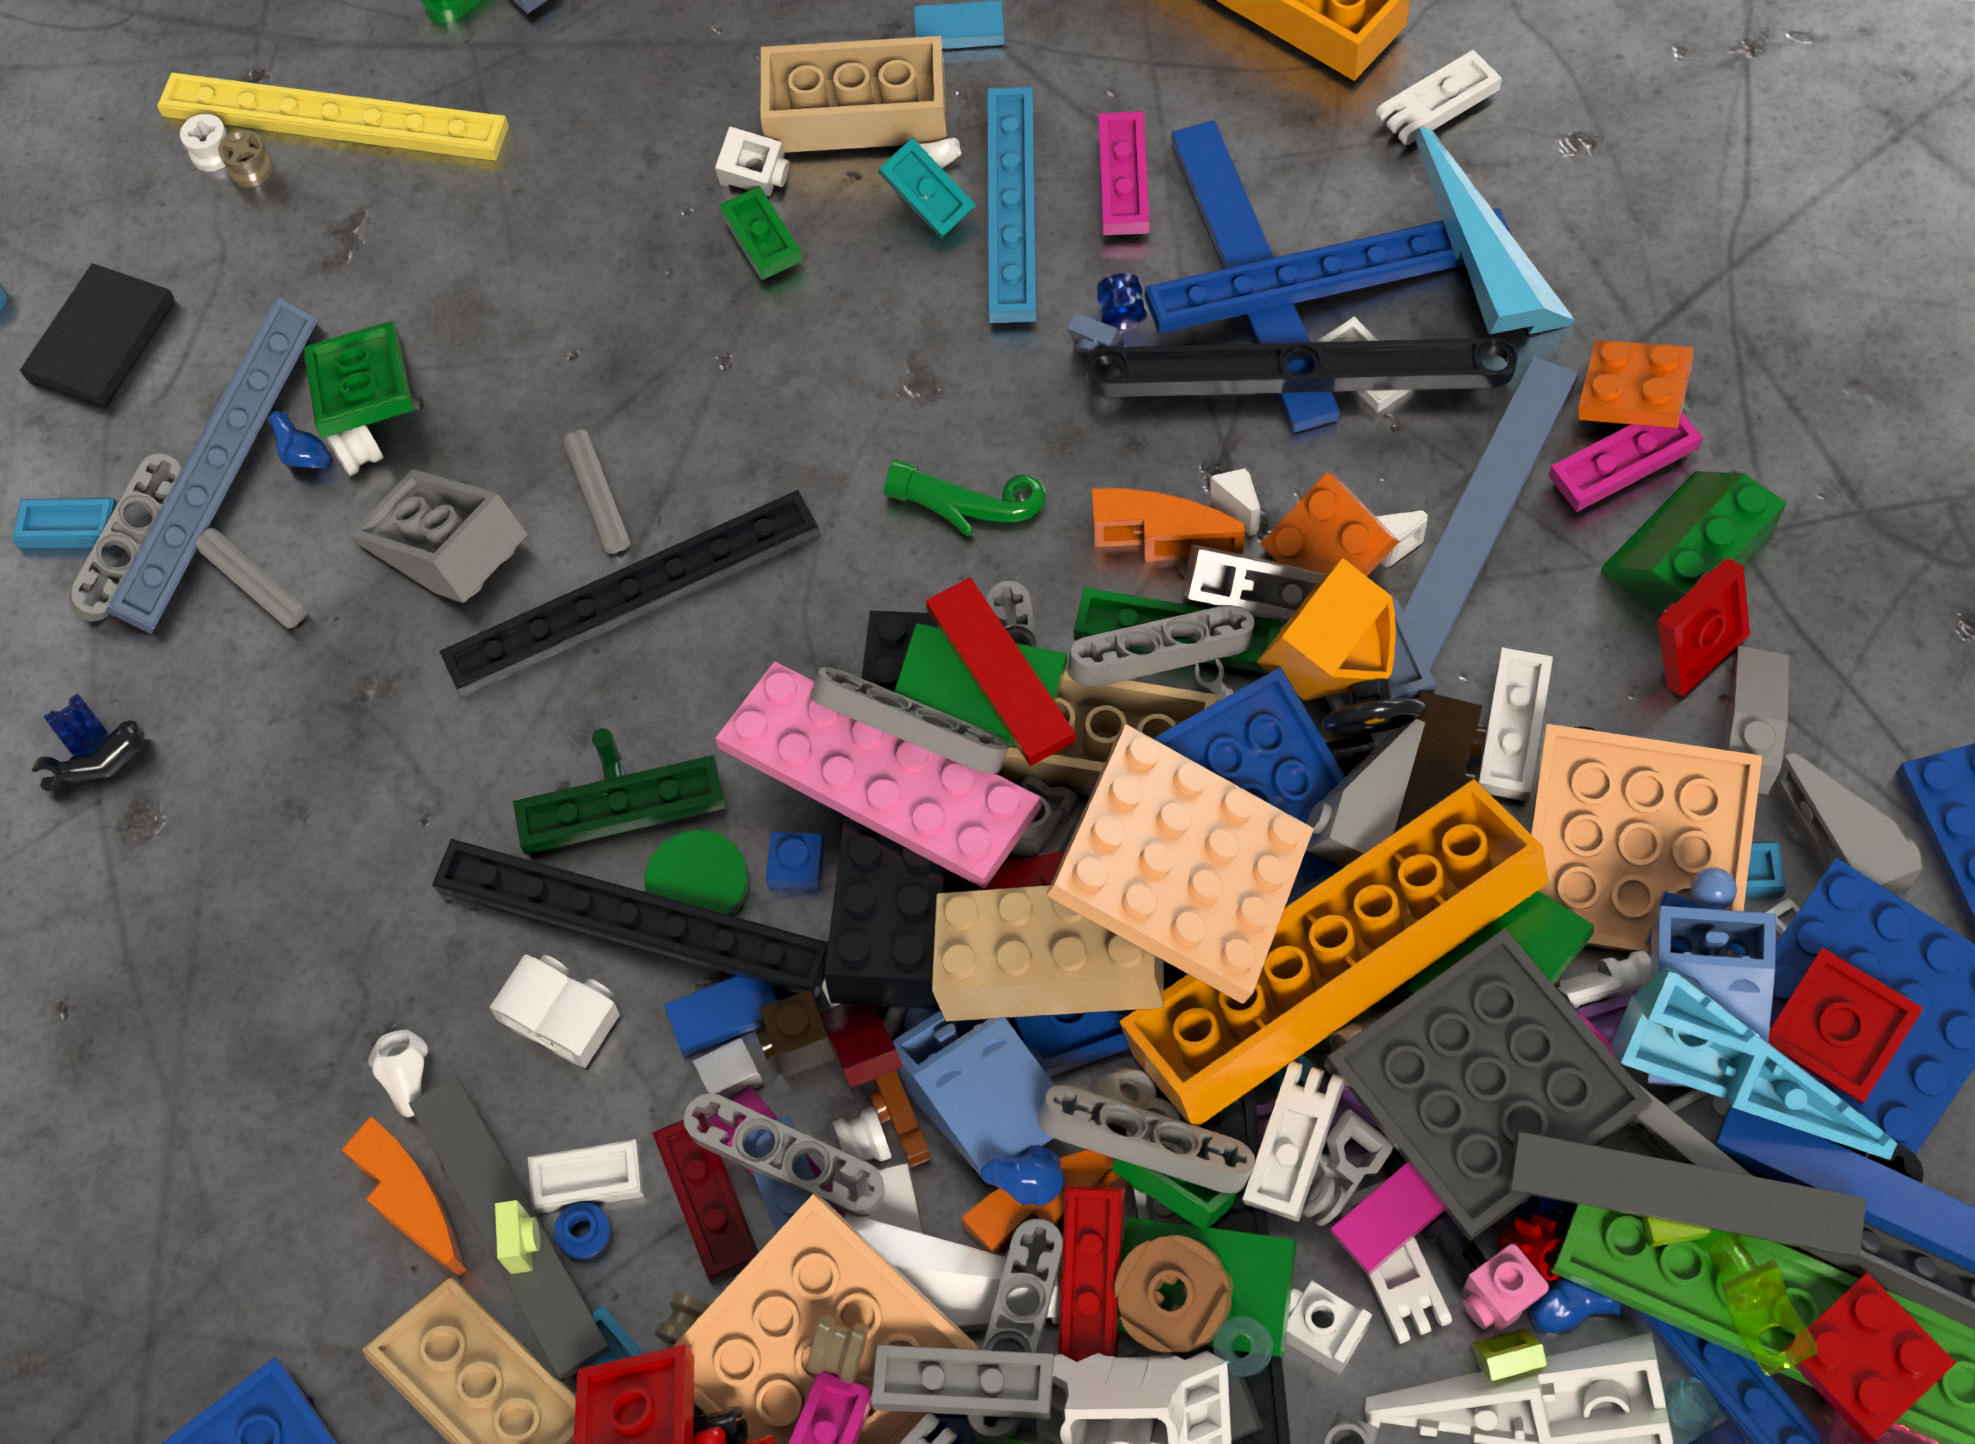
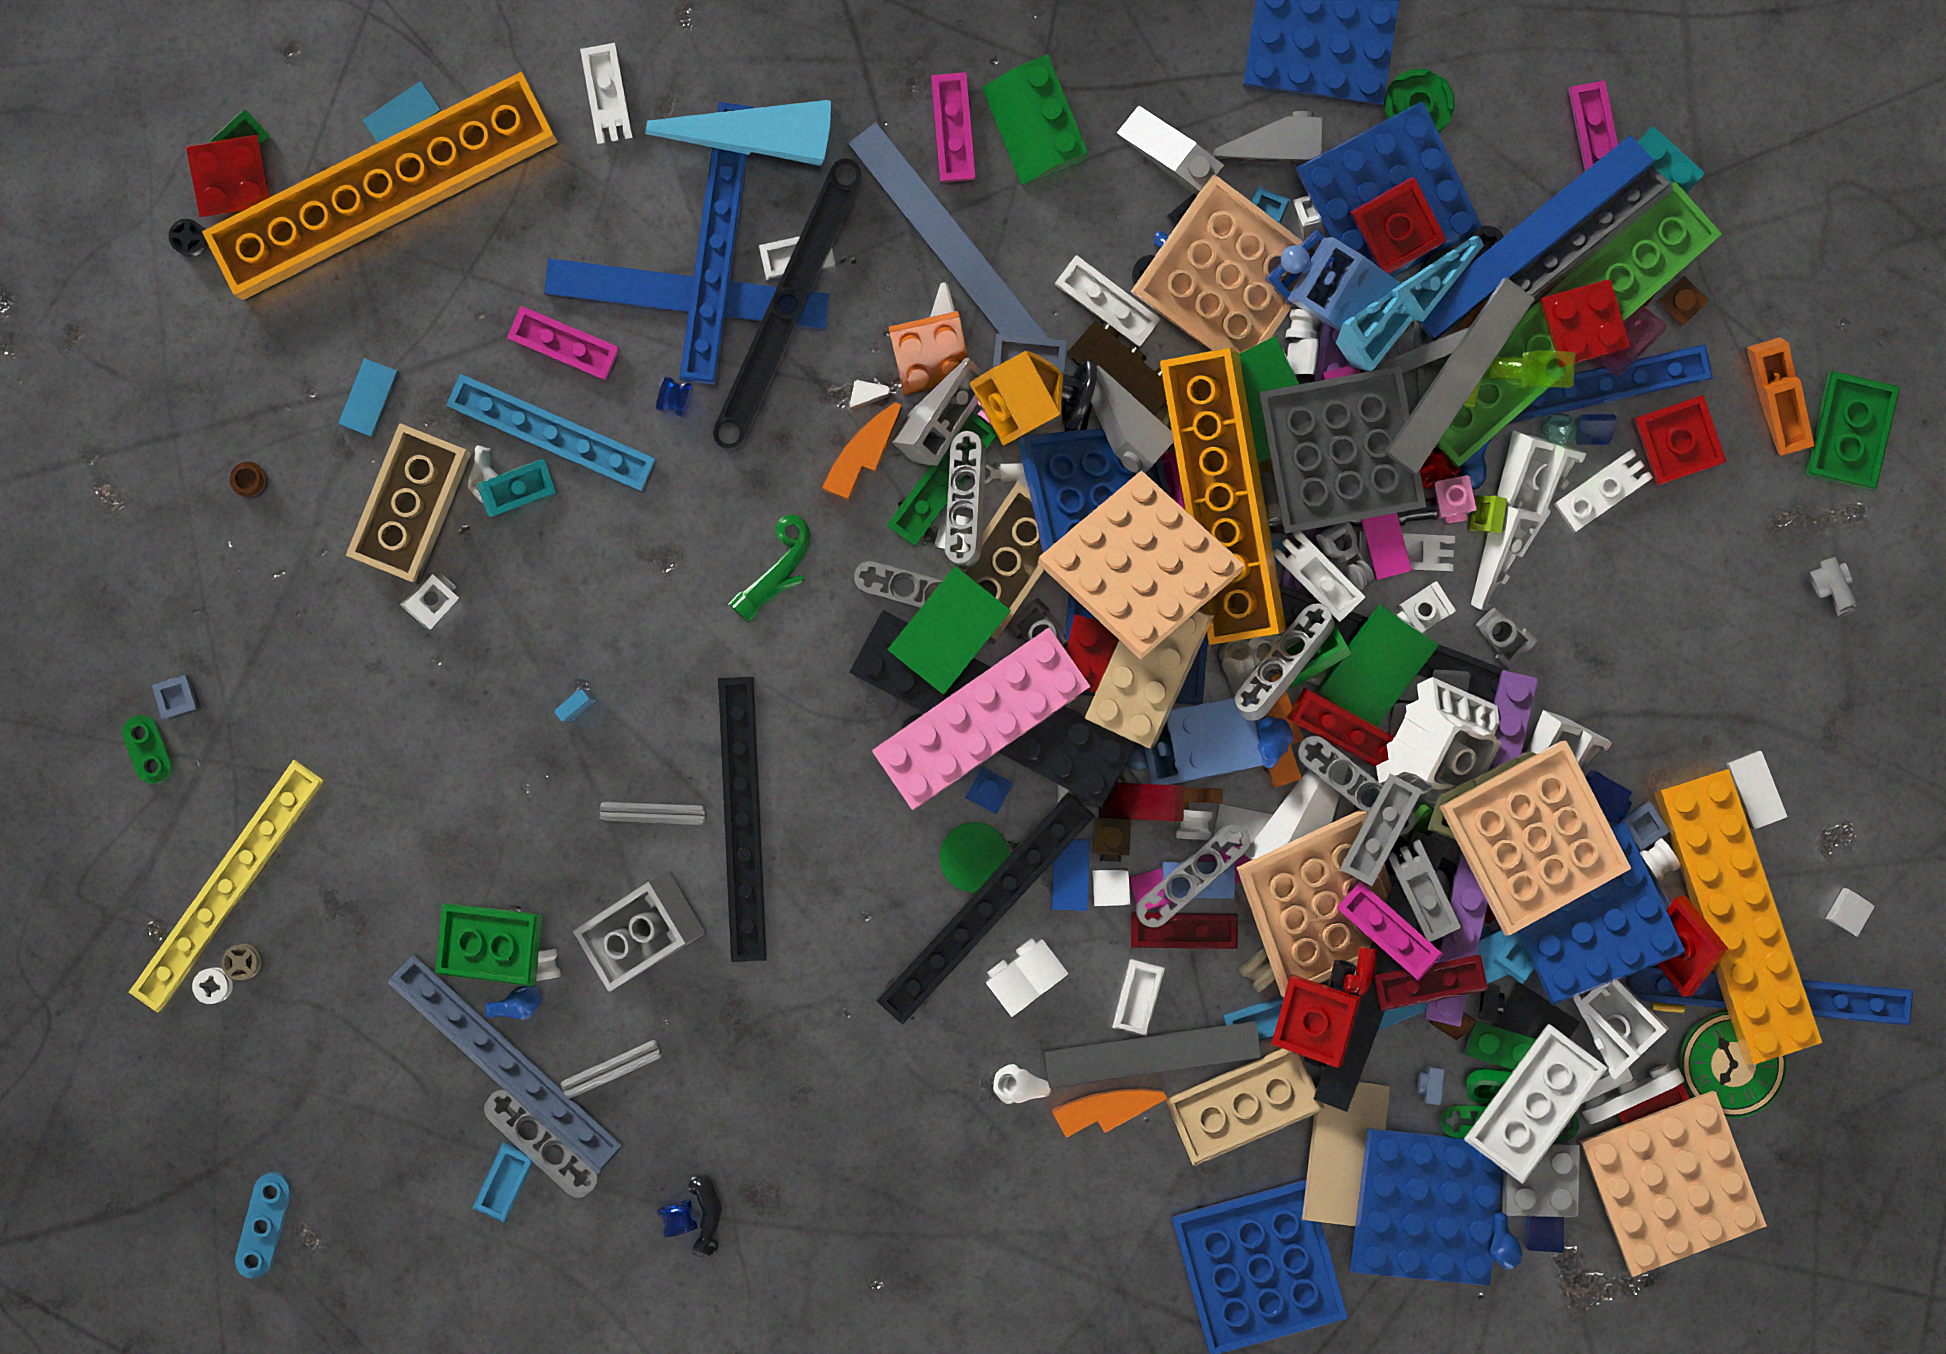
camera: 70 degrees left, 25 degrees up
black tile [20,263,175,407] -> none
yellowish green plate [495,1200,540,1274] -> none
dark green plate [513,728,726,855] -> none
blue plate [554,1203,610,1259] -> none
green plate [719,186,803,281] -> none
dark tan wheel [807,1314,869,1385] -> none
light grey beam [810,668,1009,774] -> none
red tile [925,577,1076,766] -> none
sand blue plate [1067,312,1125,356] -> none
medium nougat plate [1115,1235,1233,1353] -> none
clear light blue plate [1214,1316,1273,1377] -> none
orange plate [1578,340,1694,428] -> none
red plate [1657,557,1750,697] -> none
none -> dark azure tile [554,689,597,723]

